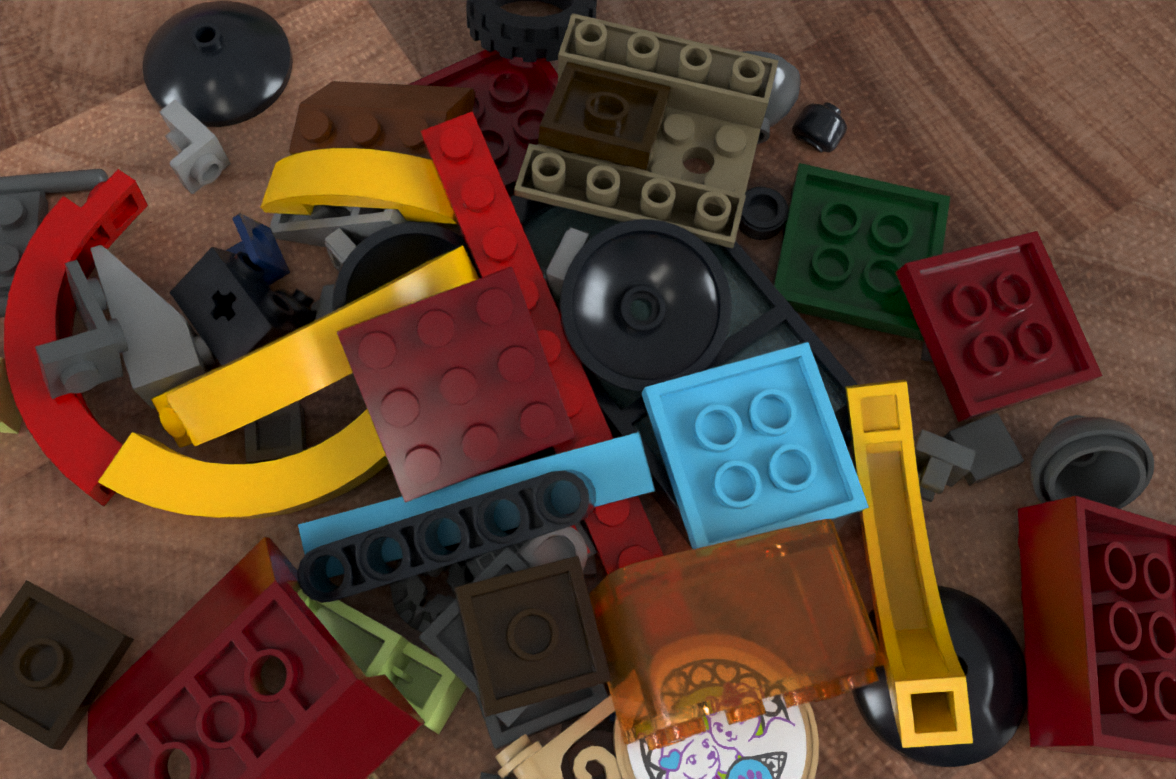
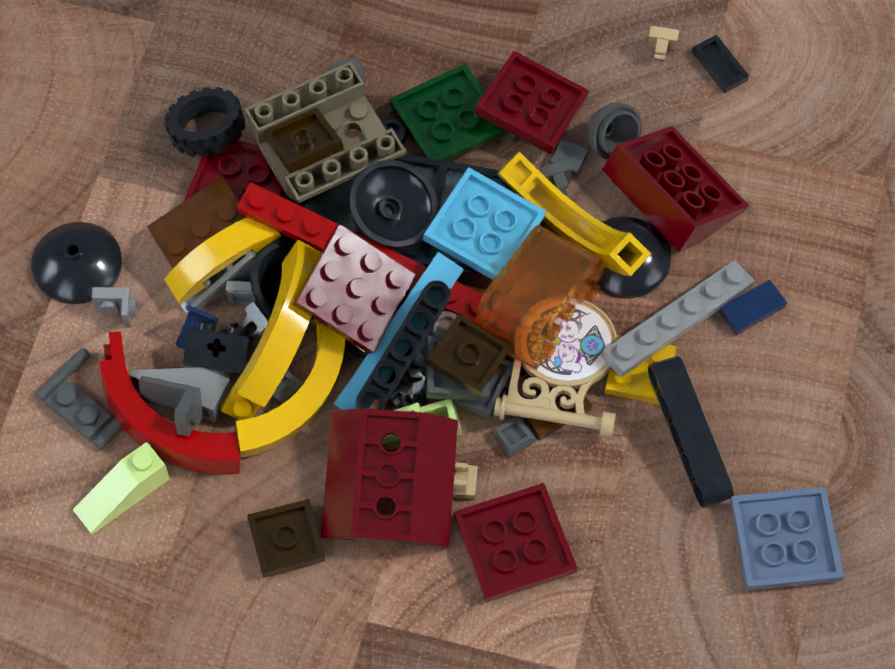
camera: 40 degrees left, 5 degrees down
light grey tile [546,228,589,303] -> none
black piece [792,102,847,153] -> none

